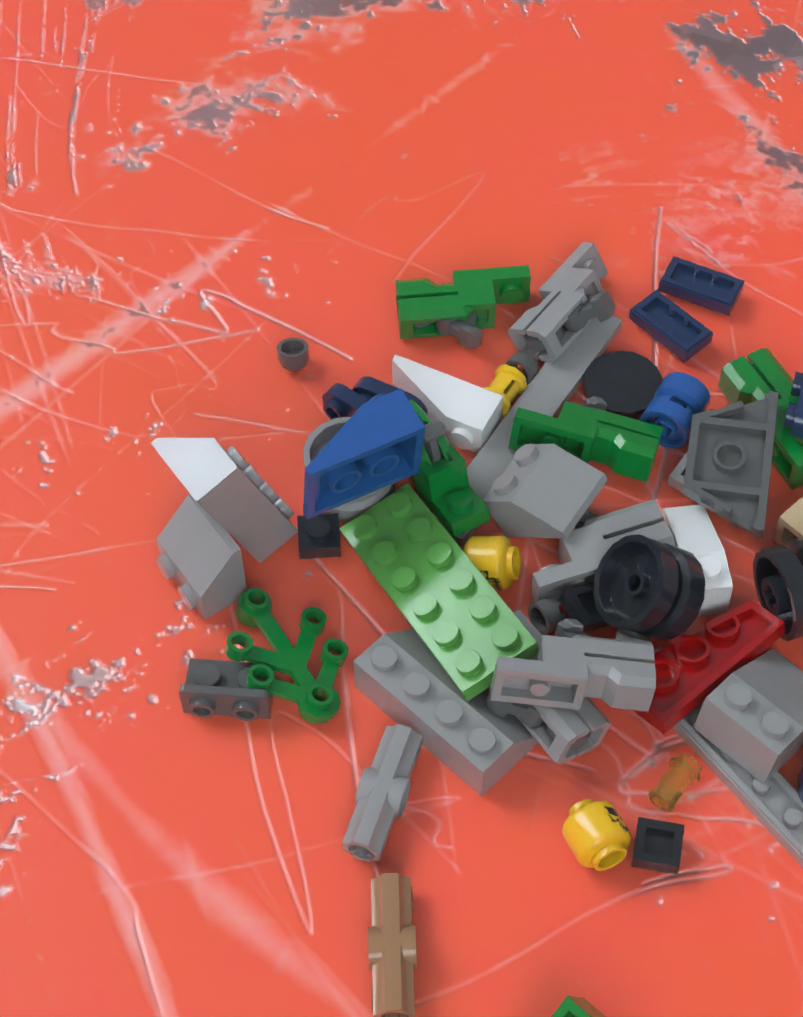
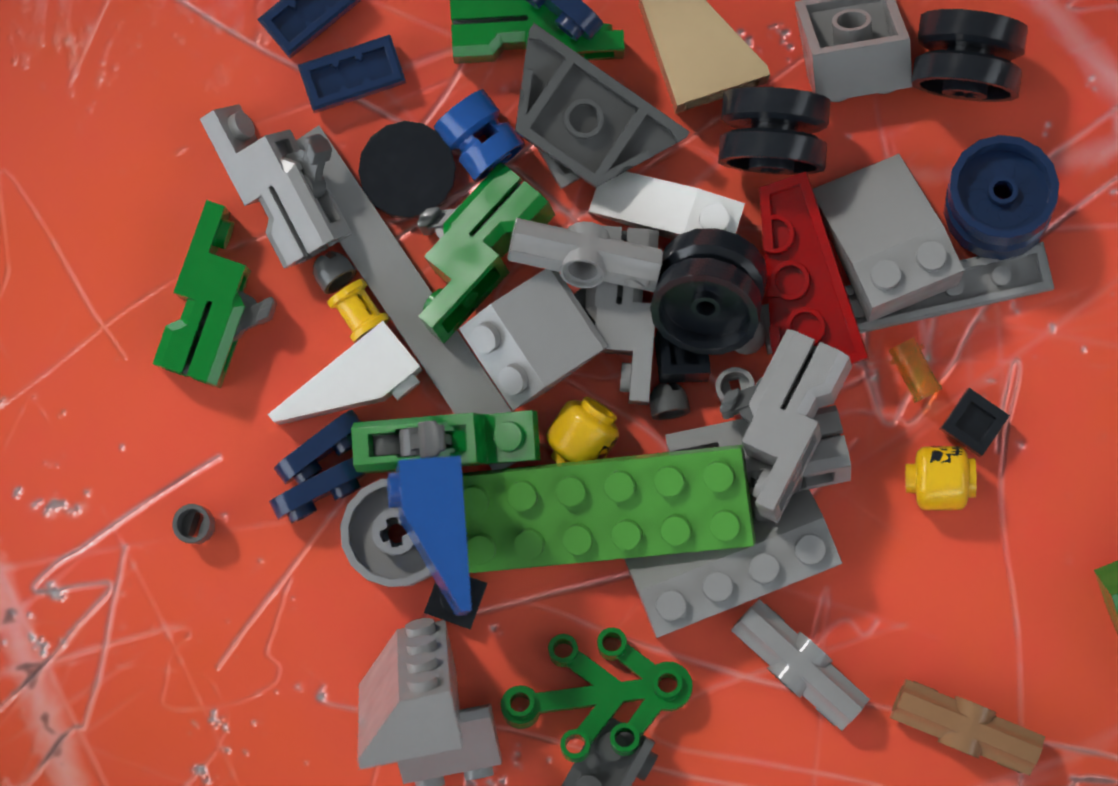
camera: 65 degrees left, 30 degrees up
none -> light grey piece [507,218,663,292]

